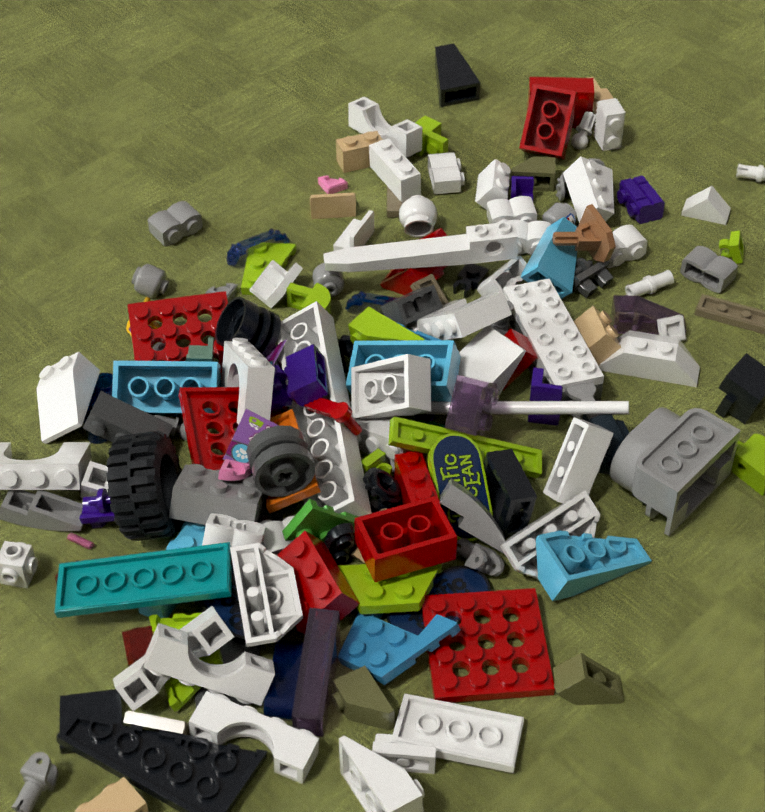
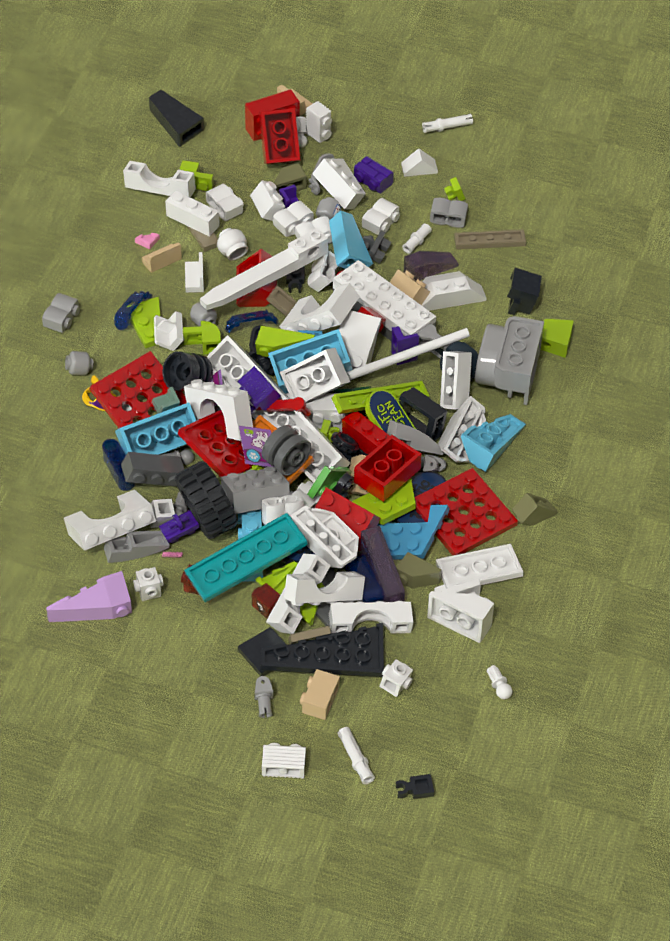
camera: 30 degrees left, 5 degrees up
white slope [36,352,100,444] -> none
light grey tile [206,283,238,303] -> none
bright pink tile [218,459,252,481] -> none
tan brick [336,131,382,173] -> none
dark grey brick [381,285,443,325] -> none
clear purple brick [444,375,500,436] -> none
medium nougat piece [552,204,616,263] -> none
white tile [657,315,686,341] -> none

